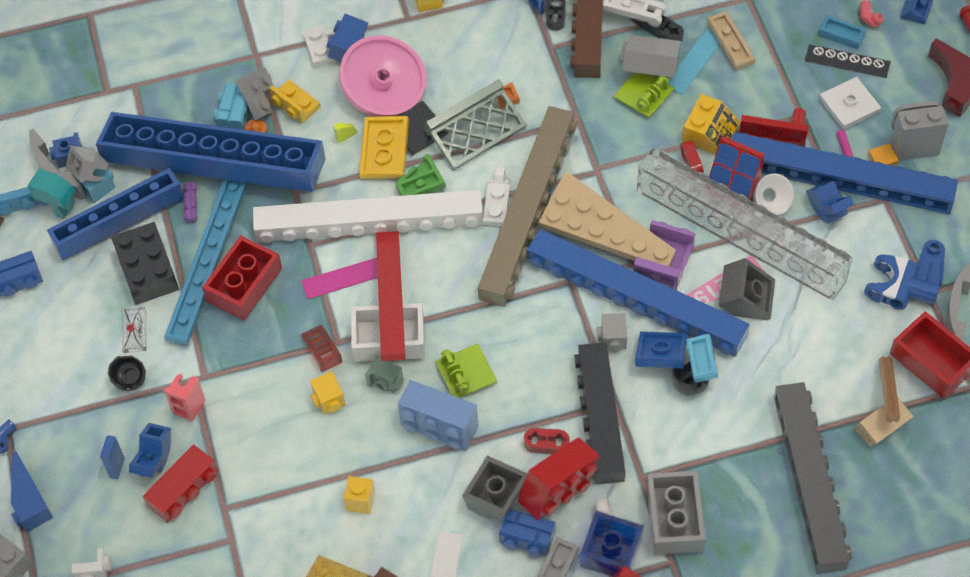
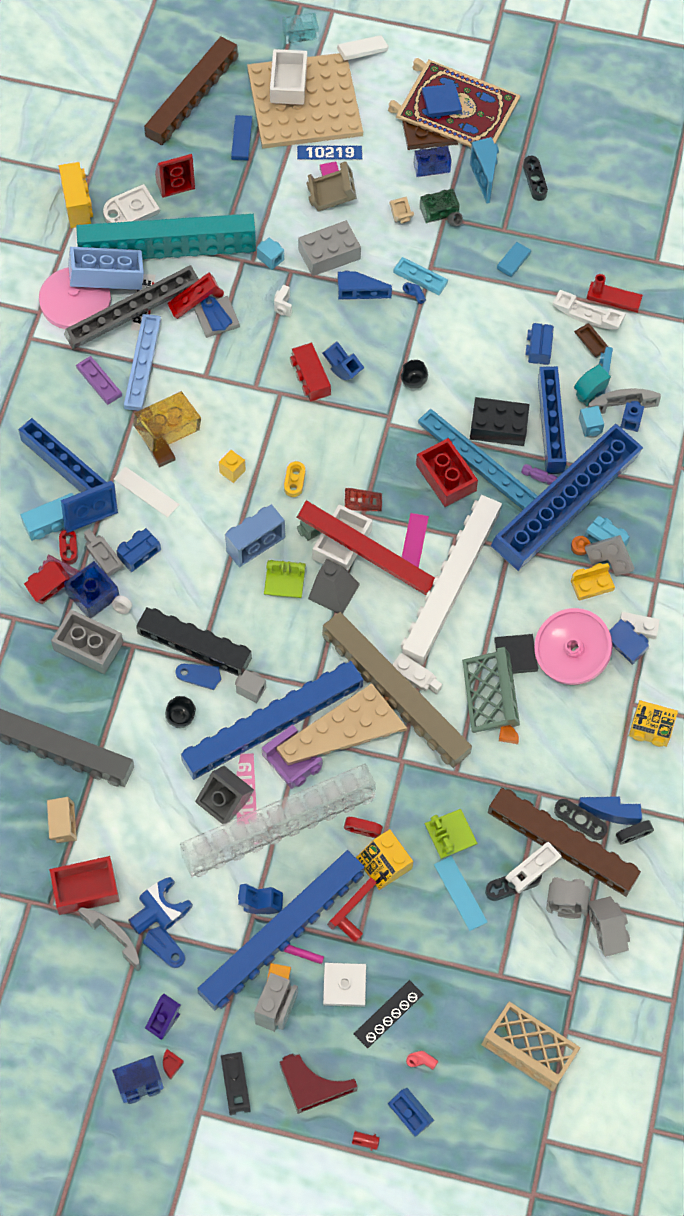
camera: 115 degrees right, 5 degrees up
light grey hinge [66,146,108,182] -> none
blue tile [100,435,125,479] -> none
clear tile [122,306,147,353] -> none
coral hinge [164,374,206,422] -> none
yellow brick [310,371,346,414] -> none
neon yellow tile [333,122,358,143] -> none
yellow tile [359,116,409,179] -> none
bright green wing [395,153,446,196] -> none
dark grey slope [462,456,527,519] -> none
red piece [517,437,600,520] -> none
red beam [524,428,570,454] -> none
light grey brick [619,34,681,78] -> none
blue tile [635,331,687,368] -> none
medium azure tile [686,334,719,383] -> none
blue slope [706,136,764,212] -> none
tan tile [707,11,756,71] -> none
white piece [753,174,794,215] -> none
dark azure tile [818,15,867,49] -> none
medium nougat axle [879,356,900,423] -> none
none -> blue piece [175,664,221,690]
none -> yellow plate [284,461,305,497]
none -> dark grey slope [308,559,360,614]

